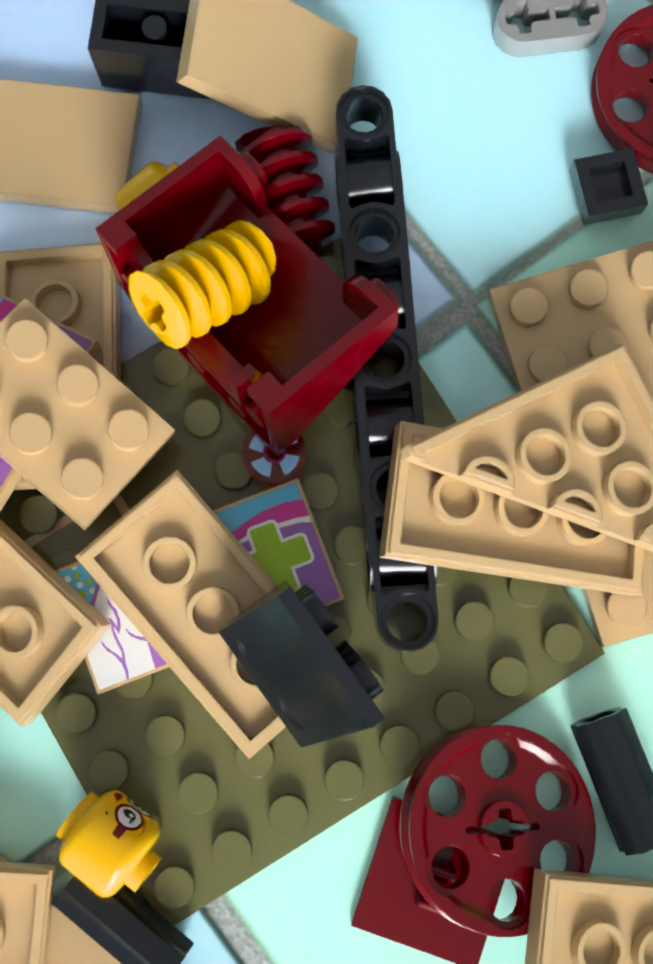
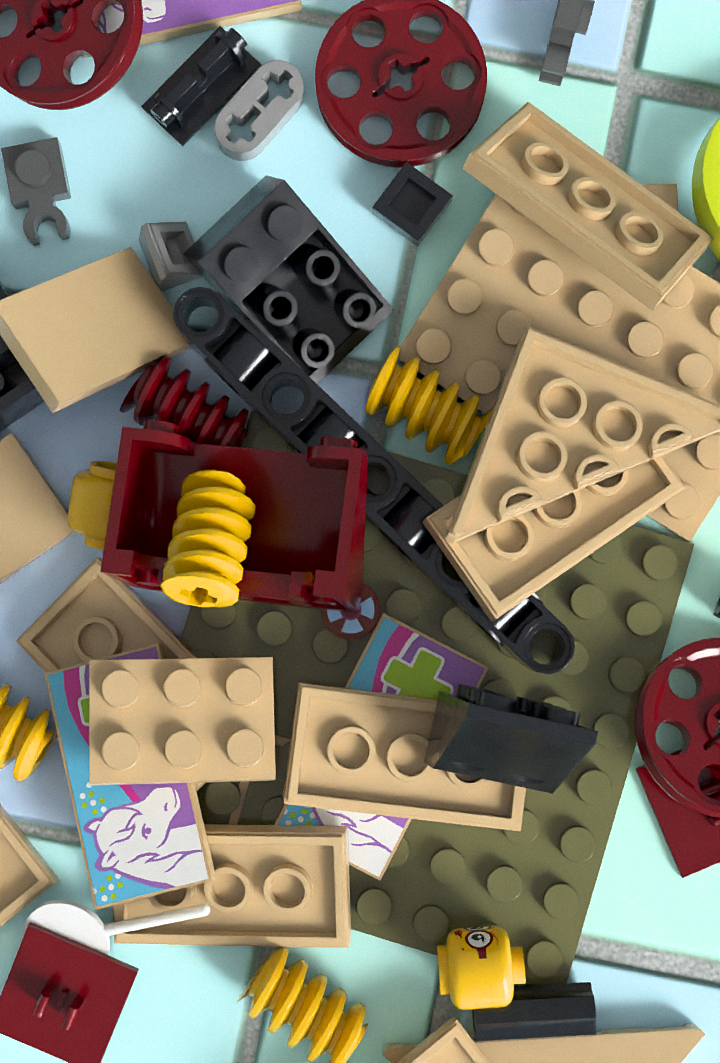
camera: 40 degrees left, 5 degrees up
none -> light grey slope [139,221,202,291]
none -> black slope [183,175,394,384]
none -> yellow piece [365,345,494,466]

